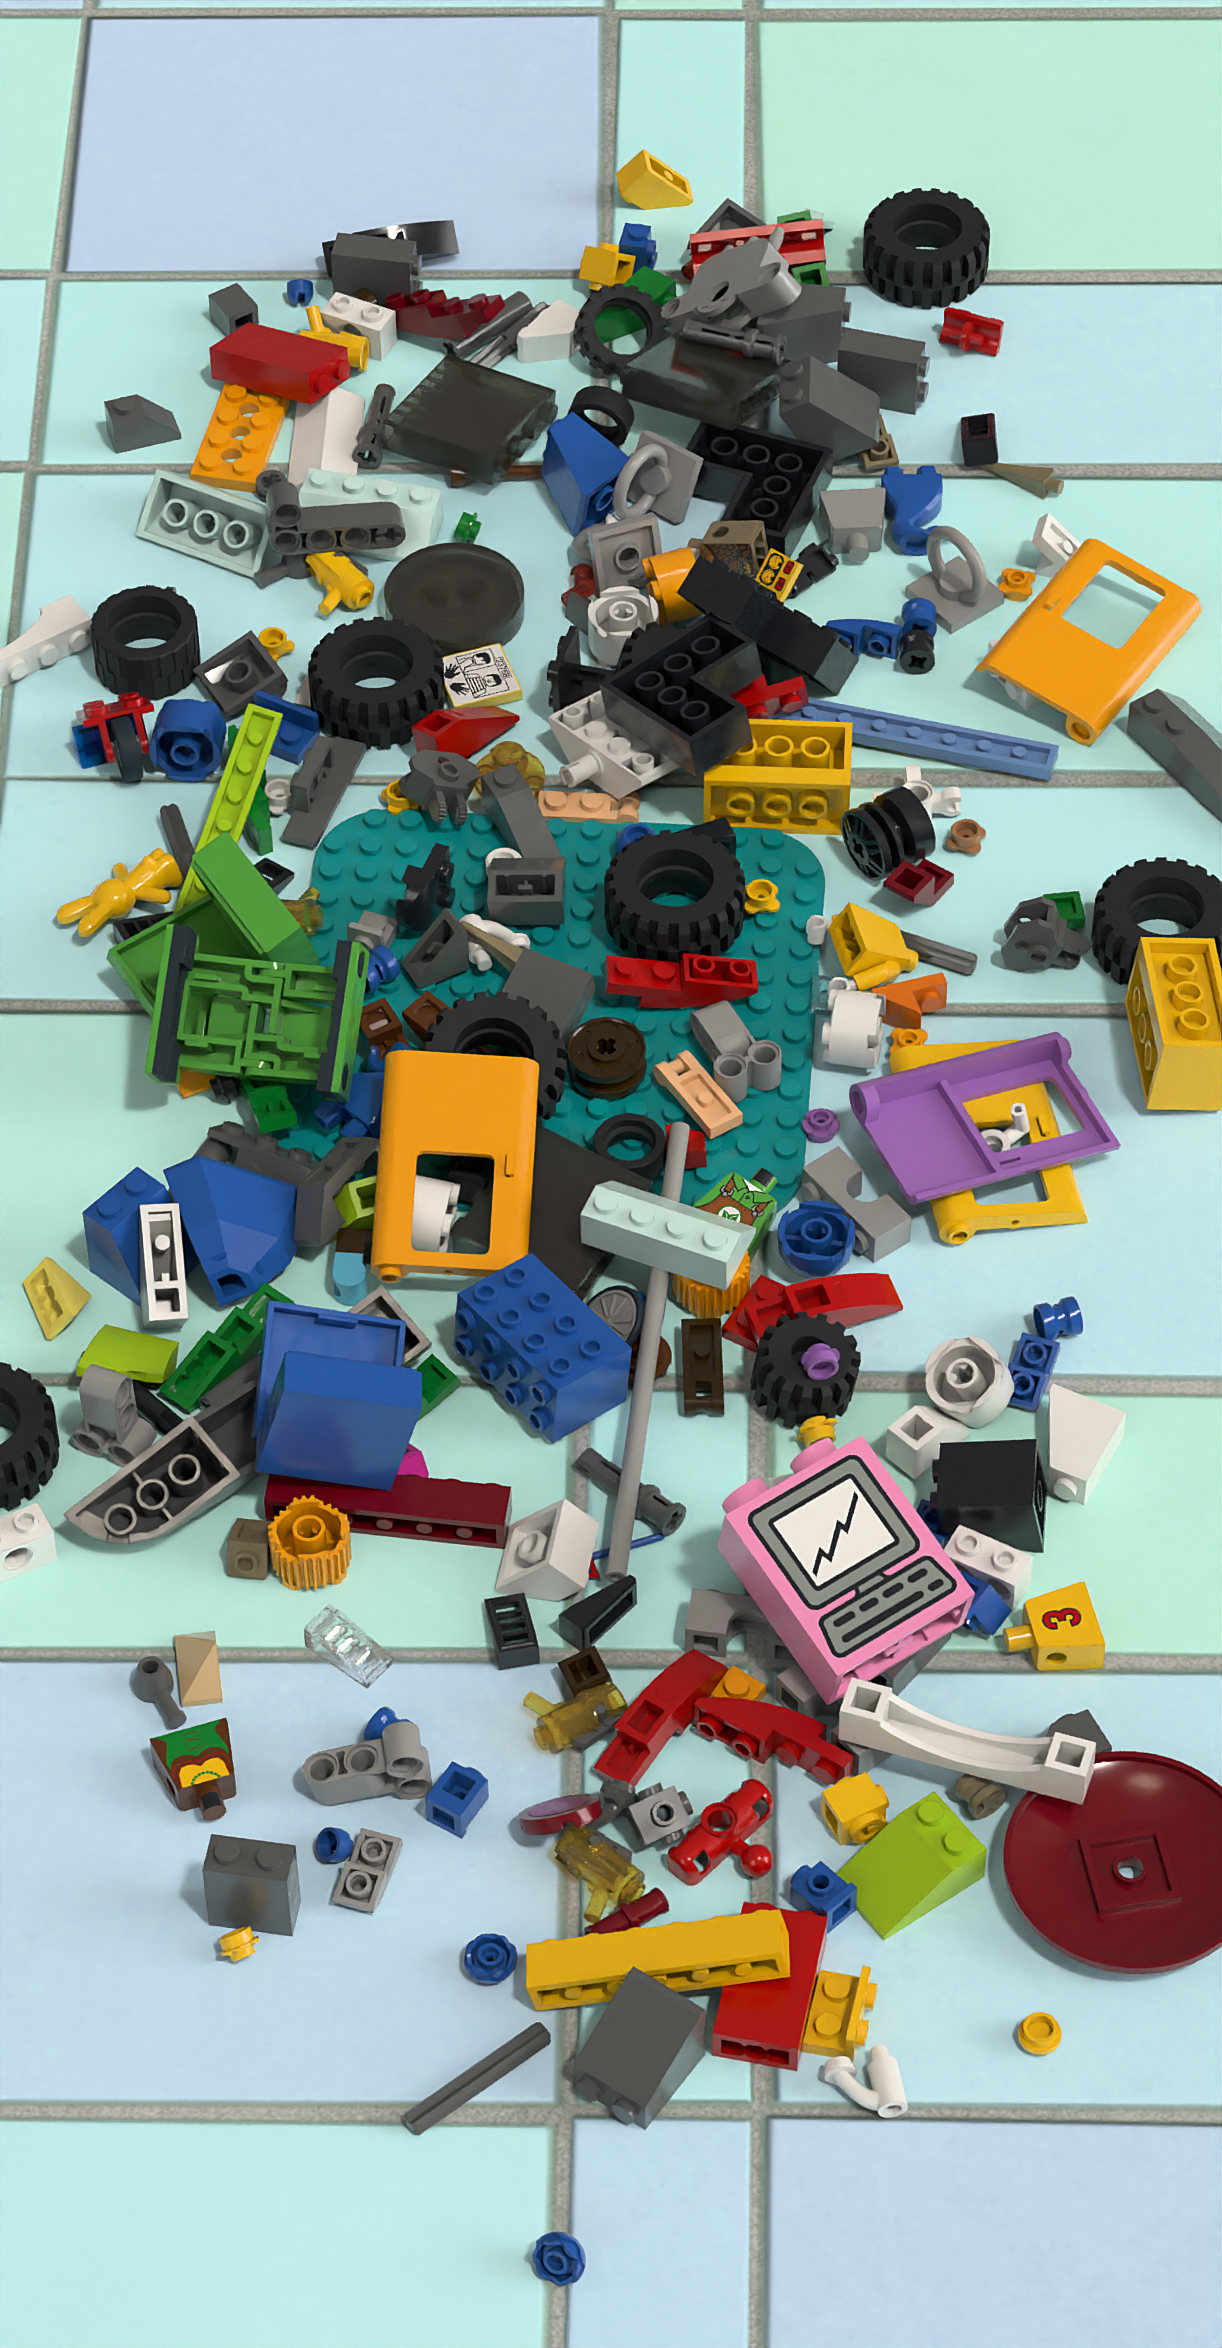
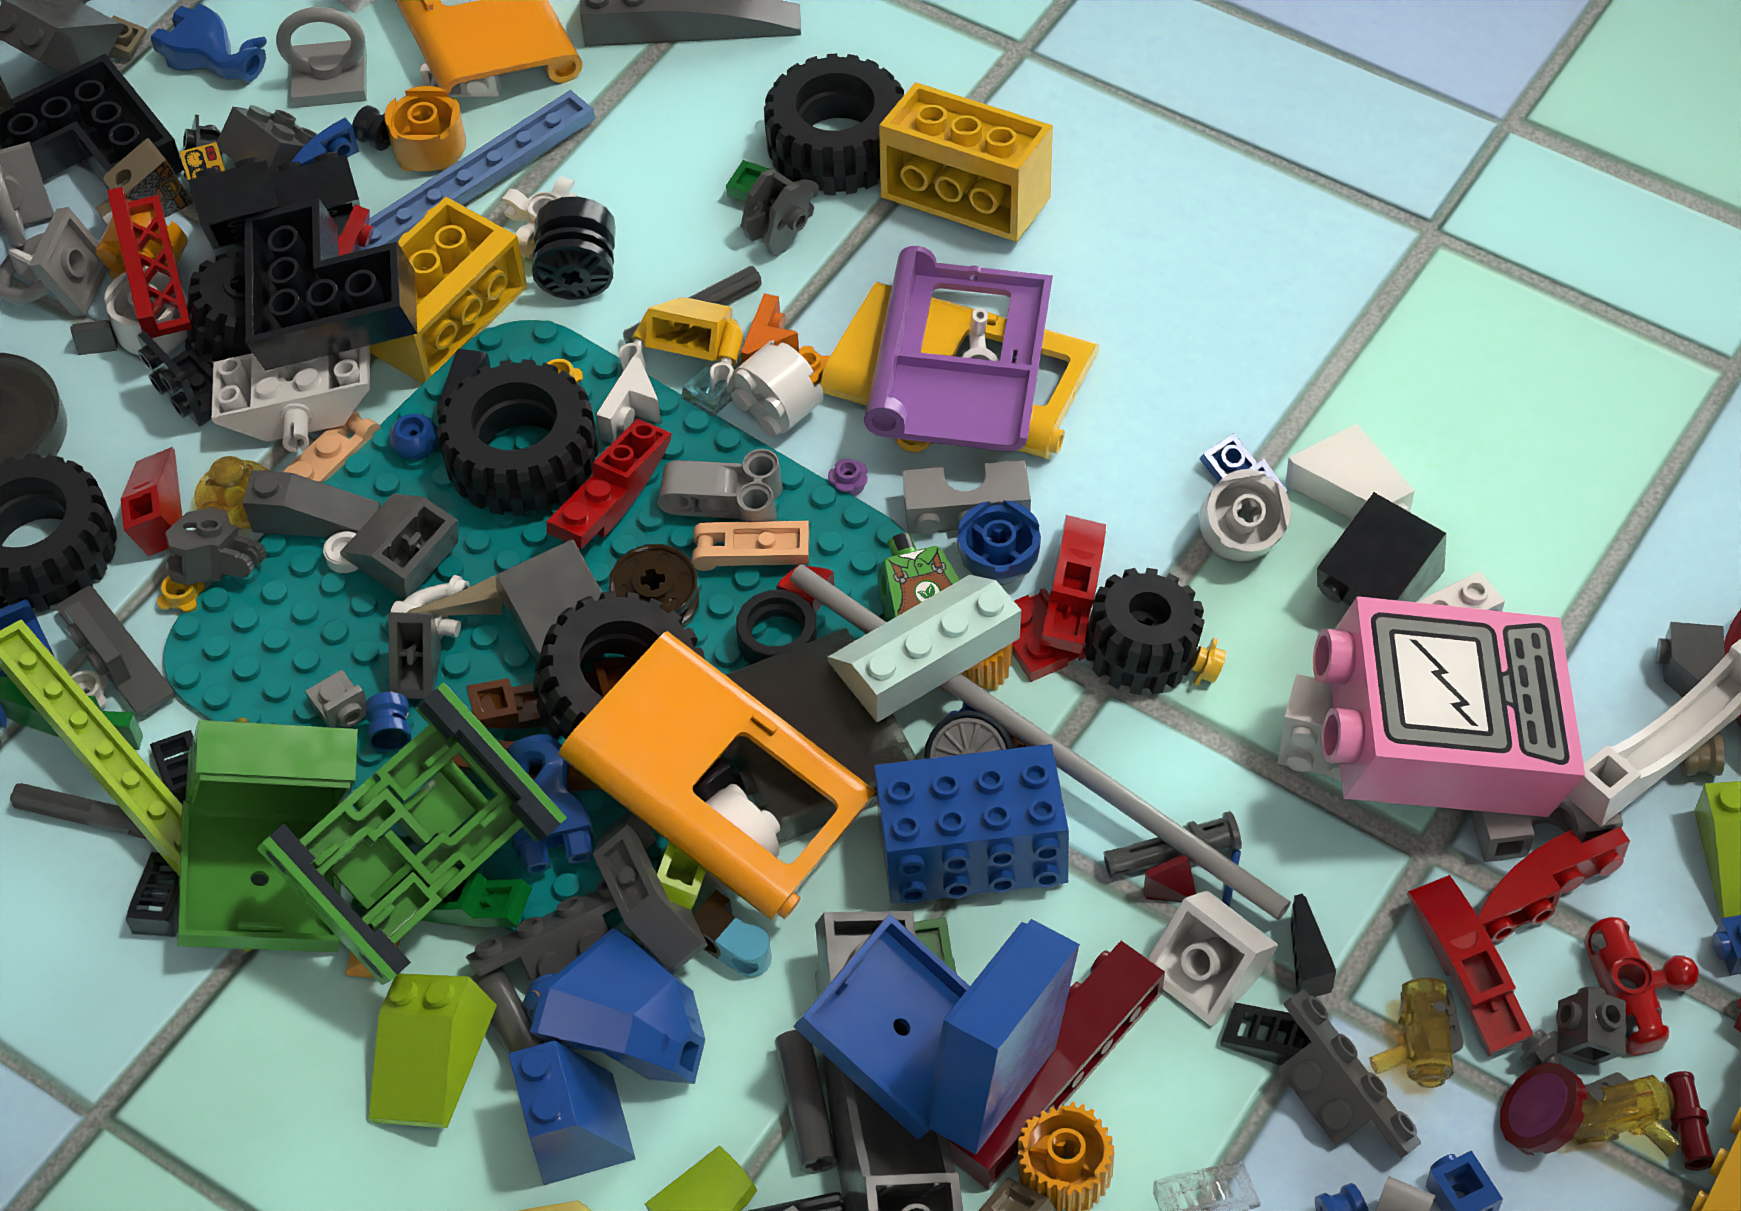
camera: 55 degrees left, 5 degrees up
yellow animal [56,848,183,937] -> none
slope [139,1203,189,1330] -> none
green slope [159,1282,295,1413] -> none
black plate [209,1075,241,1104] -> none
black slope [396,843,455,931] -> none
tile [443,643,523,708] -> none
dark brown brick [557,1645,613,1704] -> none
clear red arm [561,563,595,607] -> none
dark brown plate [681,1318,724,1416] -> none
light grey arch [685,1589,797,1666] -> none
light orange plate [709,1665,766,1701] -> none
medium lavender plate [801,1343,840,1380] -> none
light grey torso [819,488,886,562] -> none
yellow brick [821,1772,889,1846] -> none
dark red slope [883,858,954,906] -> none
white slope [886,1405,970,1480] -> none
blue wheel [901,598,937,637] -> none
medium nougat plate [946,819,986,854] -> none
light orange plate [998,568,1036,601] -> none
yellow torso [1003,1581,1106,1671] -> none
blue wheel [1033,1296,1083,1341] -> none
none -> red fence [107,187,192,338]
none -> dark grey slope [217,105,317,174]
none -> lime slope [369,973,497,1128]
none -> light orange brick [385,86,466,172]
none -> white slope [596,356,661,443]
none -> dark red slope [1143,855,1197,902]
none -> dark grey bracket [1277,990,1421,1158]

